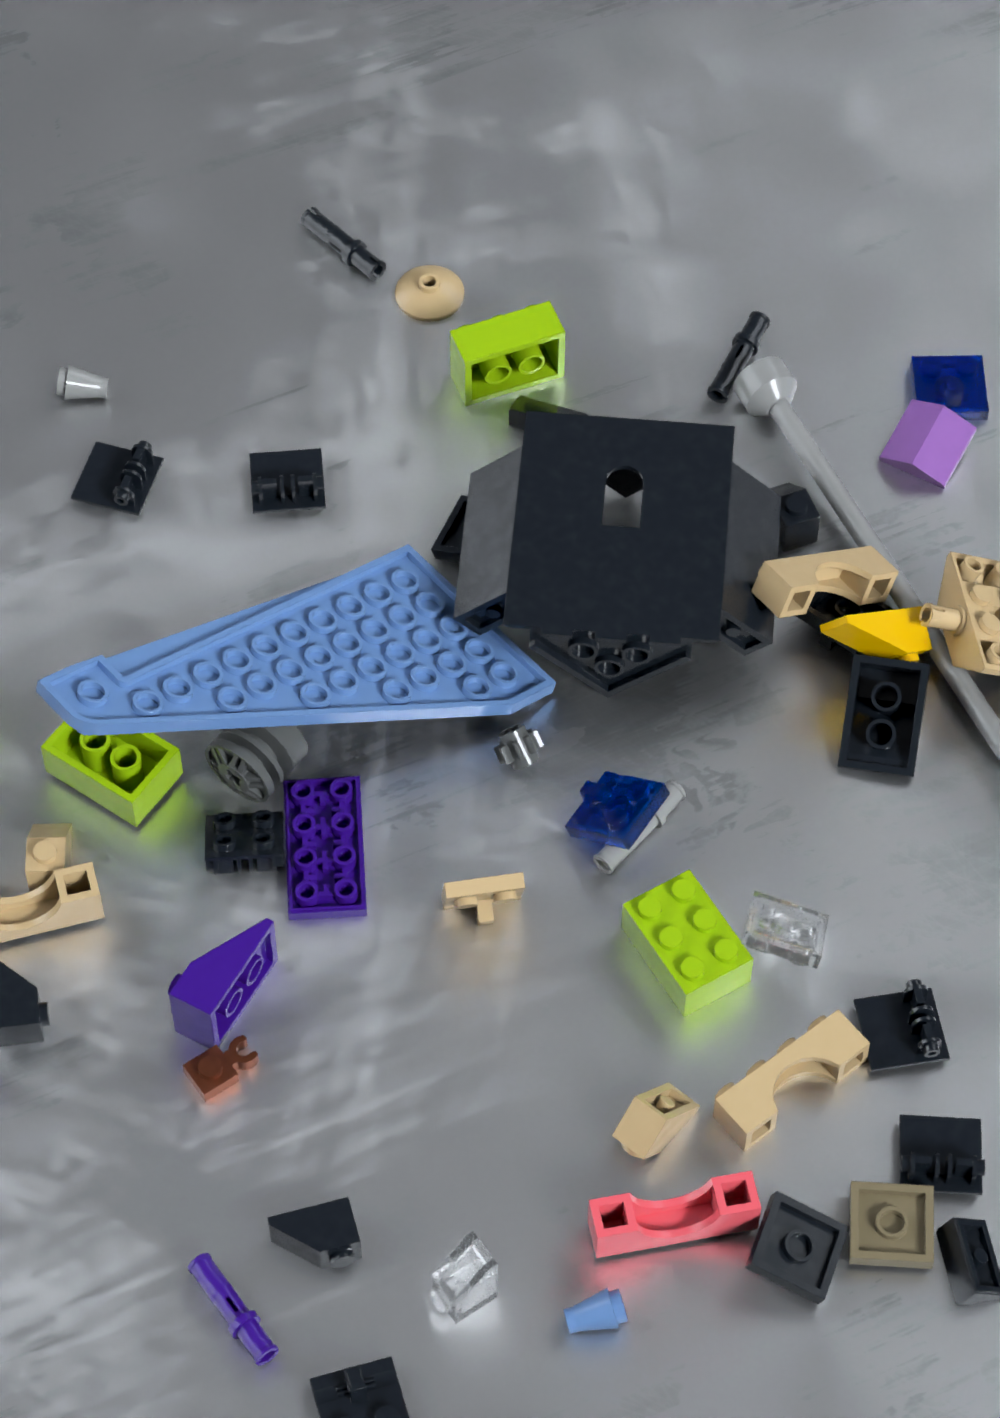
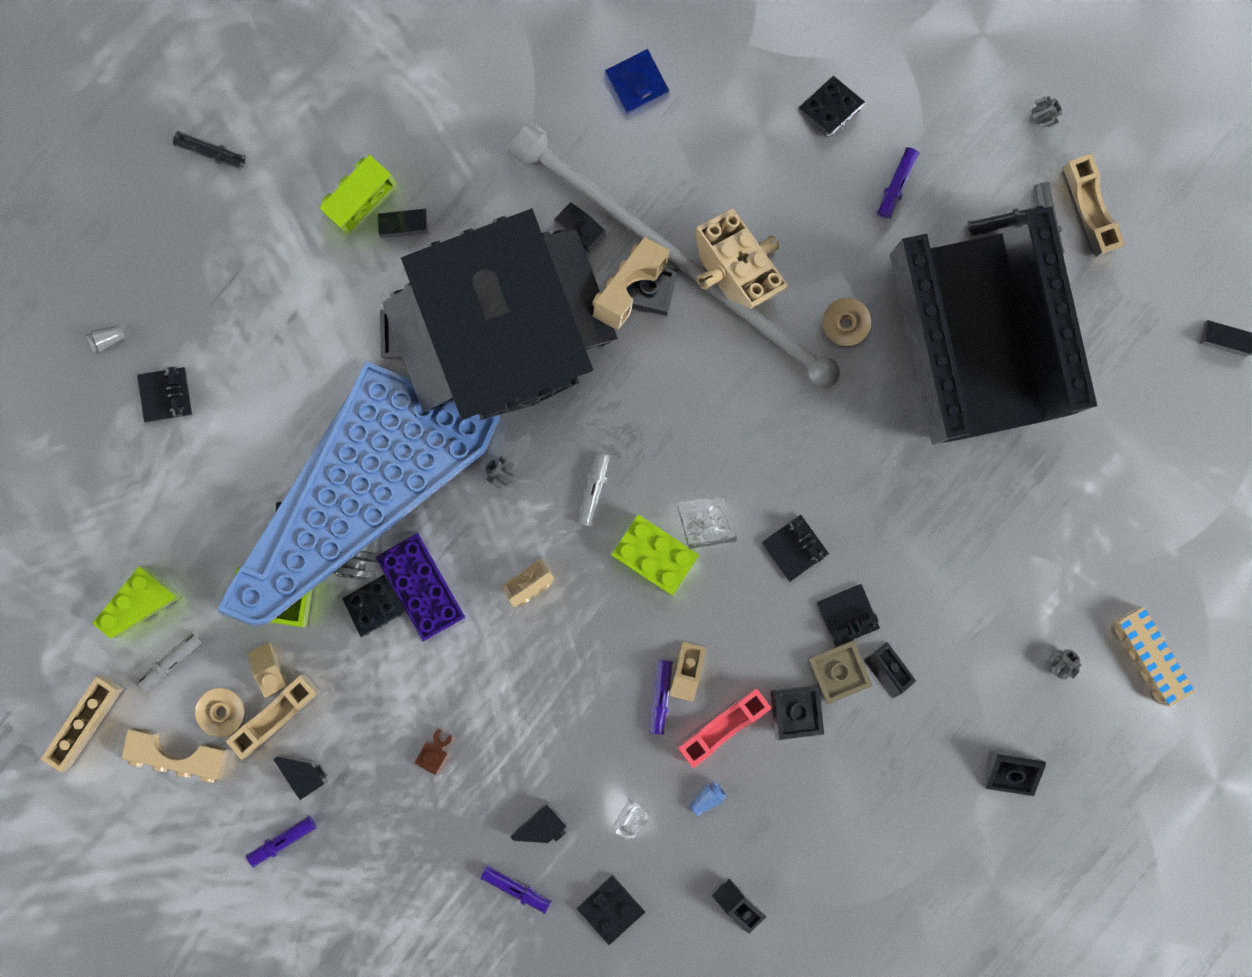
camera: 25 degrees left, 30 degrees up
dark purple slope [168,918,278,1049] -> none
black hinge [249,448,326,514] -> none
tan dish [395,265,464,322] -> none
clear blue hinge [565,771,670,850] -> none
black pin [707,311,770,403] -> none
tan arch [713,1009,870,1152] -> none
yellow slope [819,606,933,662] -> none
black slope [838,654,930,777] -> none
medium lavender slope [879,399,977,489] -> none
none -> dark purple pin [649,660,673,735]

